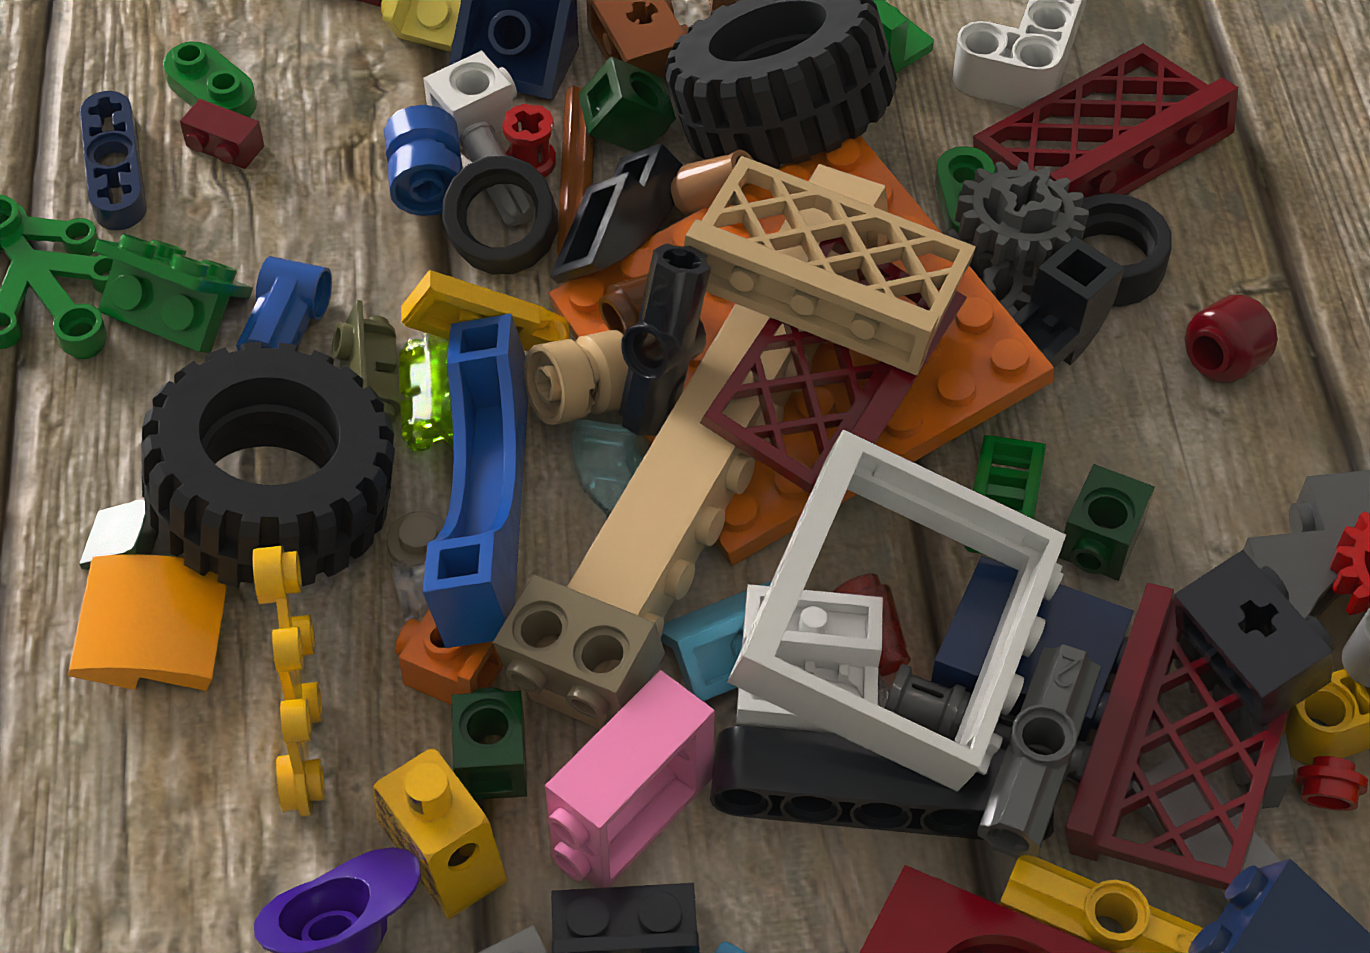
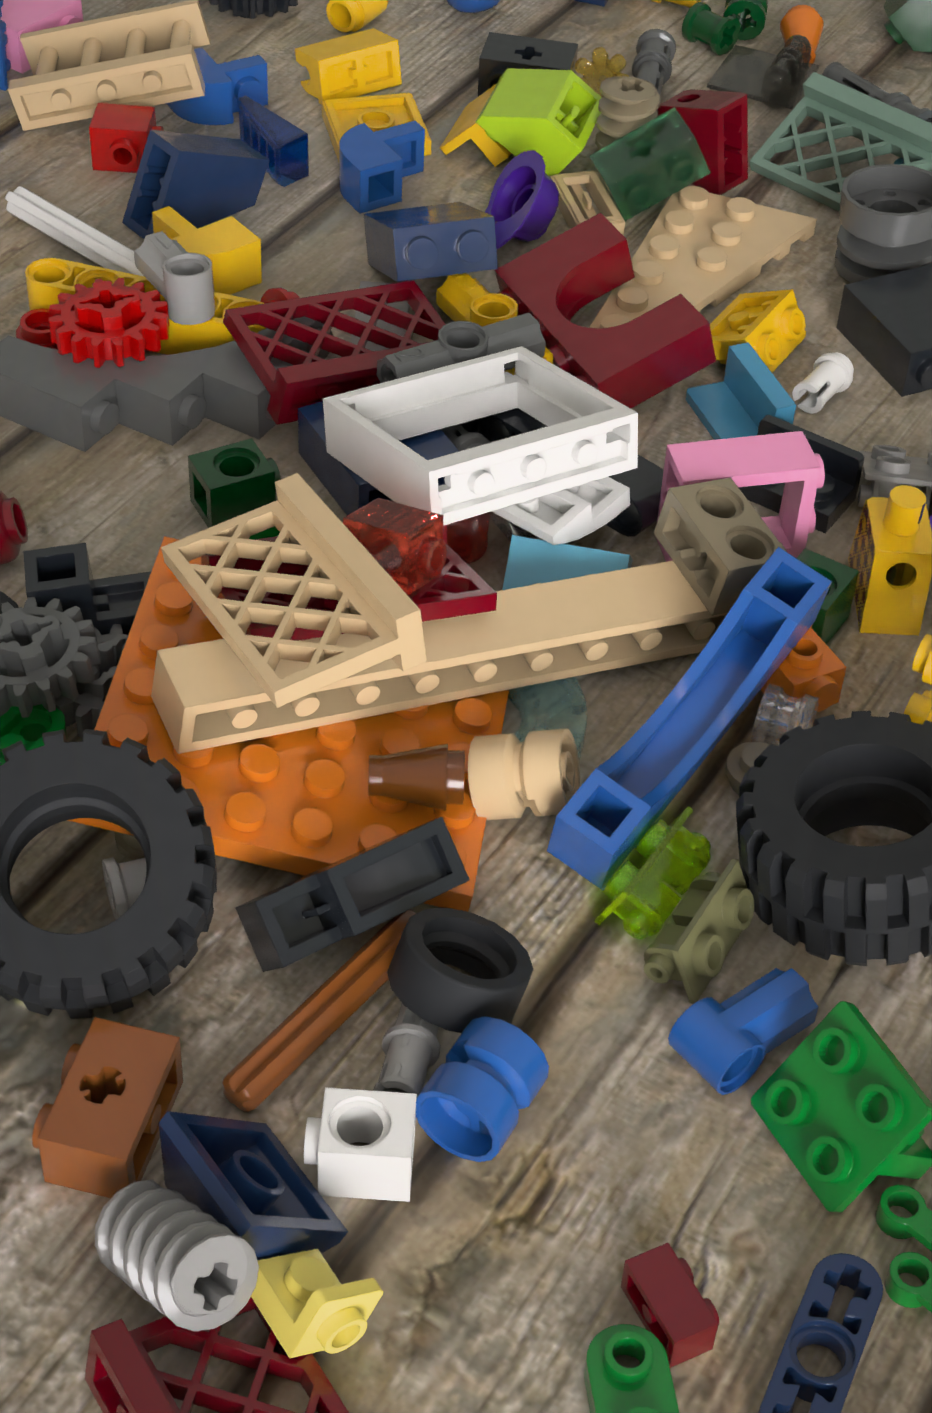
camera: 145 degrees left, 10 degrees down
yellow hinge [401,270,570,351] -> none
red bush [502,104,556,178] -> none
dark green brick [578,57,676,153] -> none
black piece [619,243,711,436] -> none
medium nougat cone [671,150,753,216] -> none
black brick [1174,550,1335,727] -> none
none -> clear red brick [343,498,447,595]

